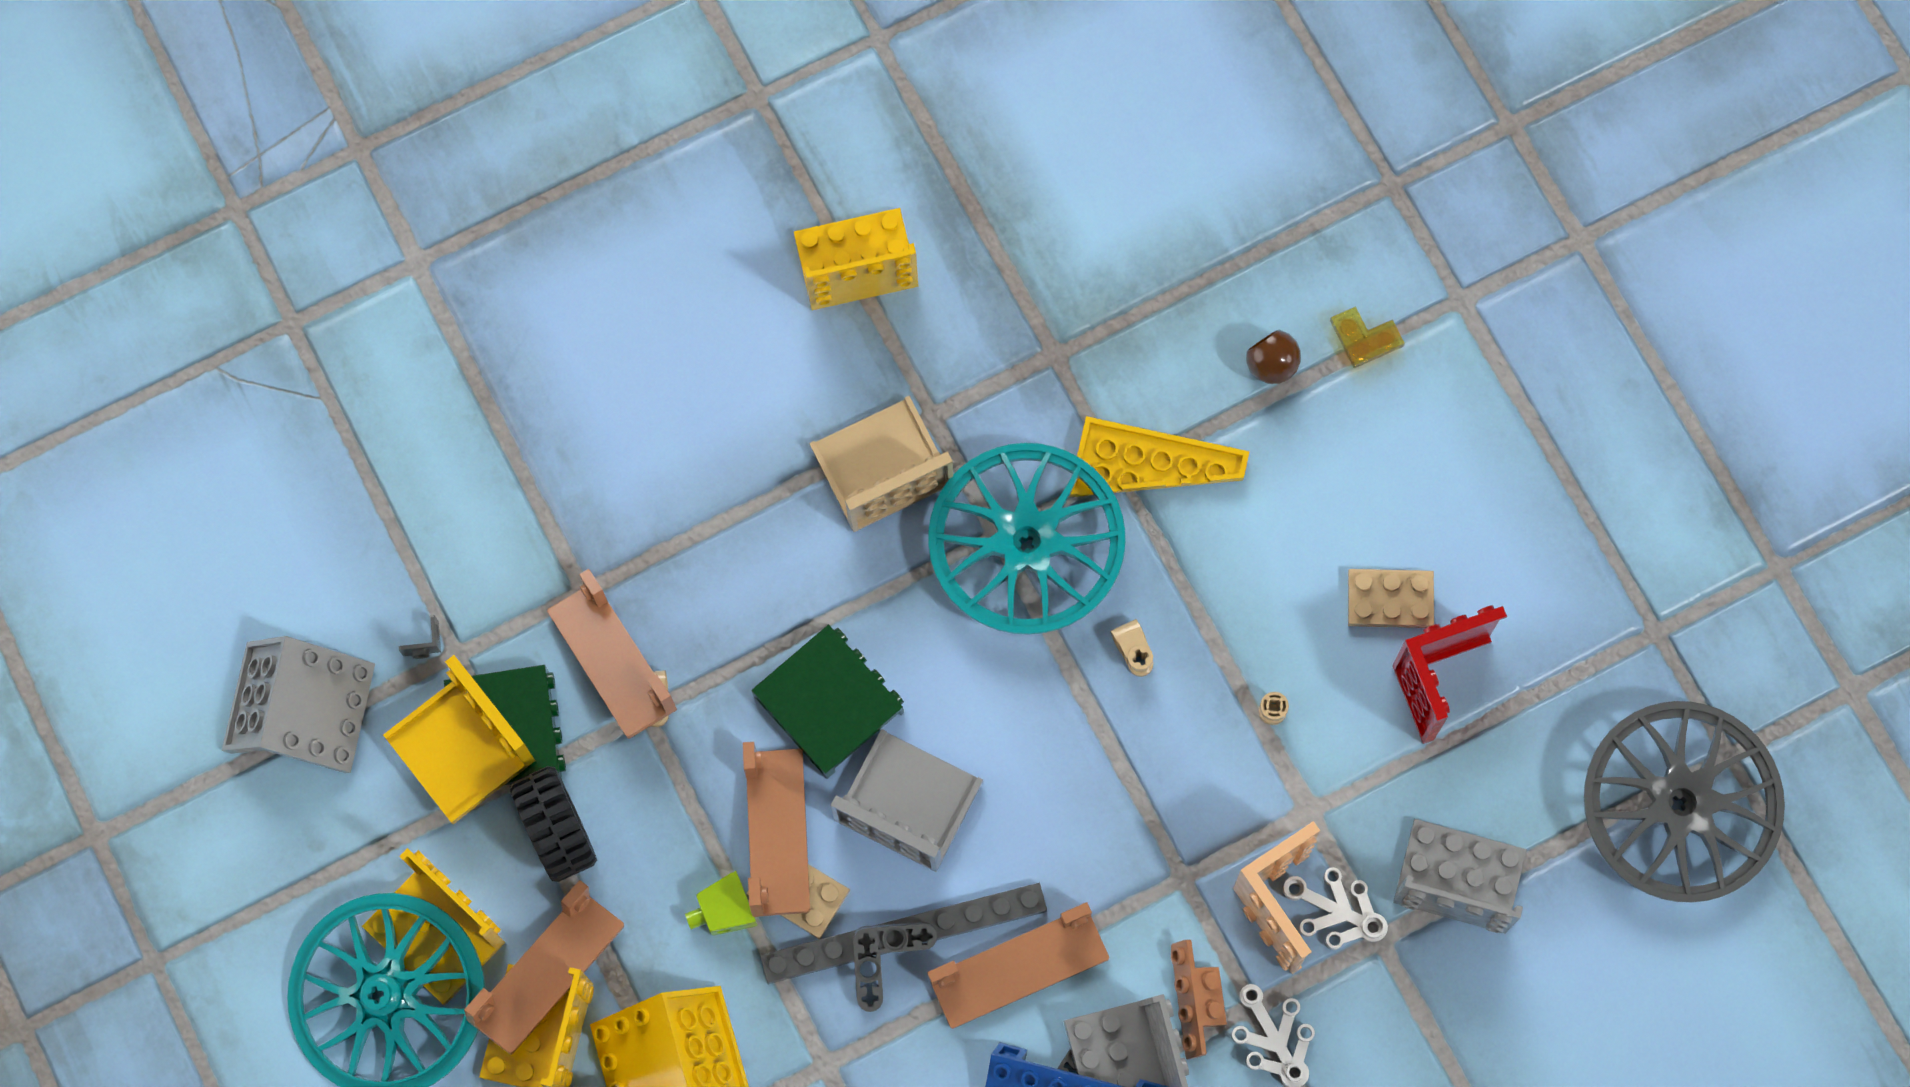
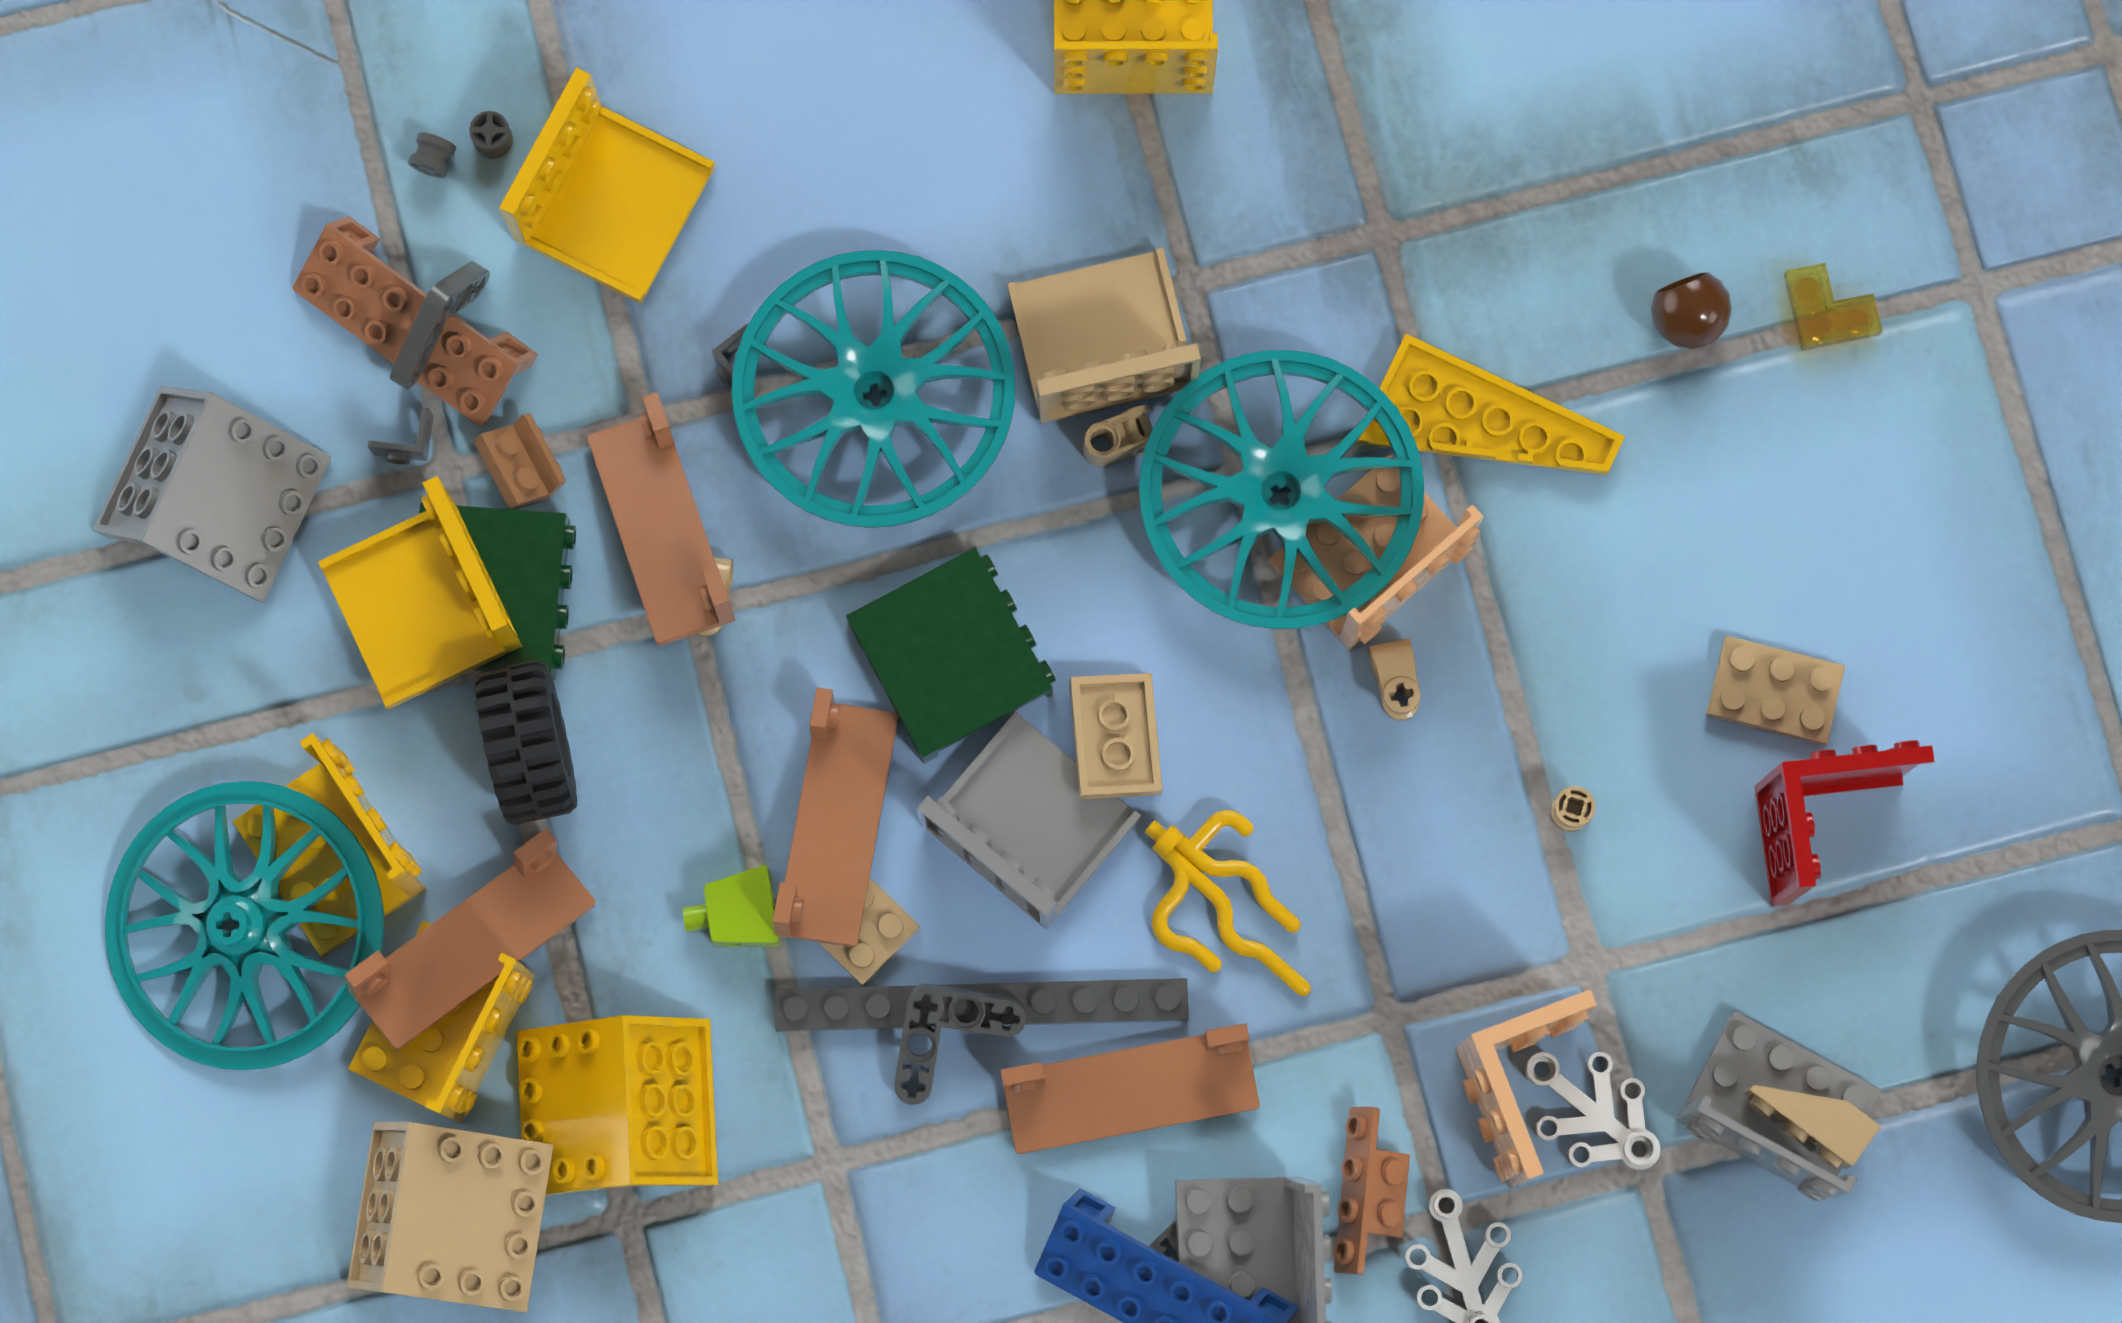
camera: 10 degrees right, 5 degrees up
none -> nougat bracket [293,216,538,427]
none -> dark grey beam [390,261,490,390]
none -> dark grey wheel [408,132,456,178]
none -> dark grey wheel [469,111,513,158]
none -> medium nougat bracket [474,413,566,510]
none -> yellow bracket [499,67,716,304]
none -> dark grey bracket [712,323,749,390]
none -> teal wheel [732,250,1016,528]
none -> tan plate [1069,673,1163,800]
none -> tan piece [1082,405,1153,467]
none -> yellow plant [1145,810,1311,997]
none -> light nougat bracket [1268,454,1484,651]
none -> tan slope [1744,1085,1881,1169]

